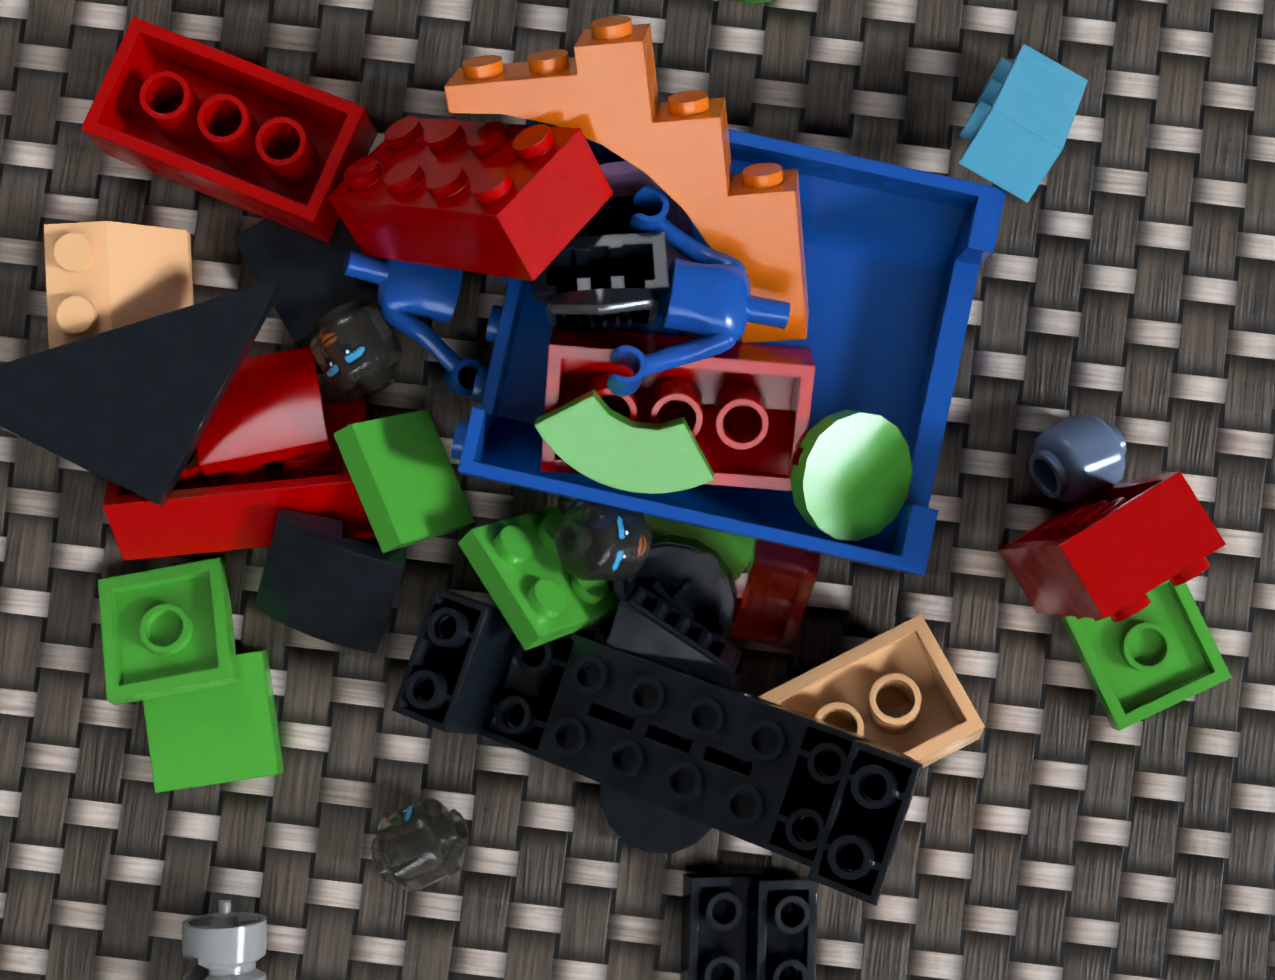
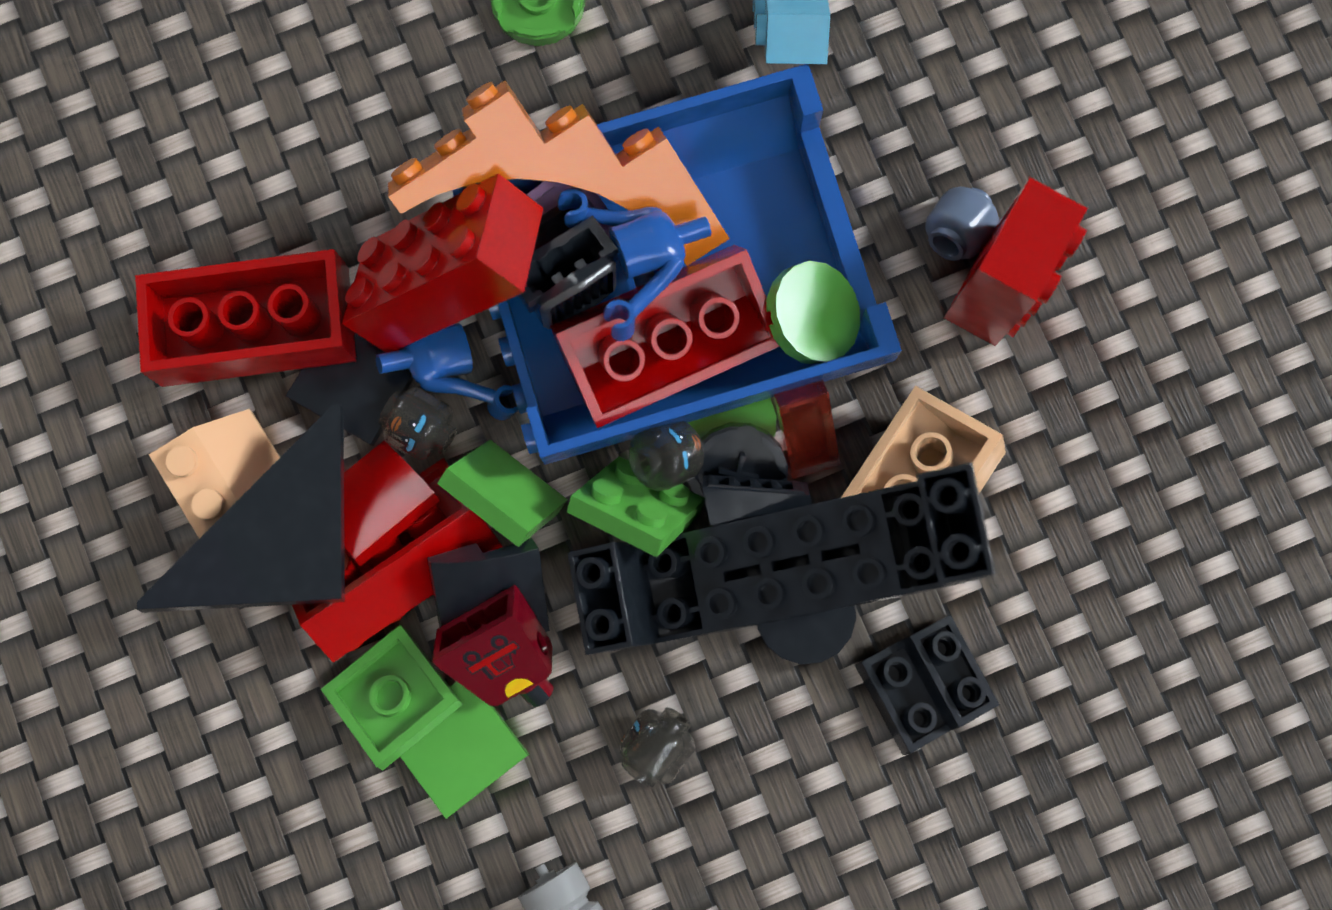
camera: 30 degrees left, 5 degrees down
tile [534,390,714,494] -> none
bright green tile [1059,580,1232,731] -> none
none -> dark red torso [432,584,554,707]

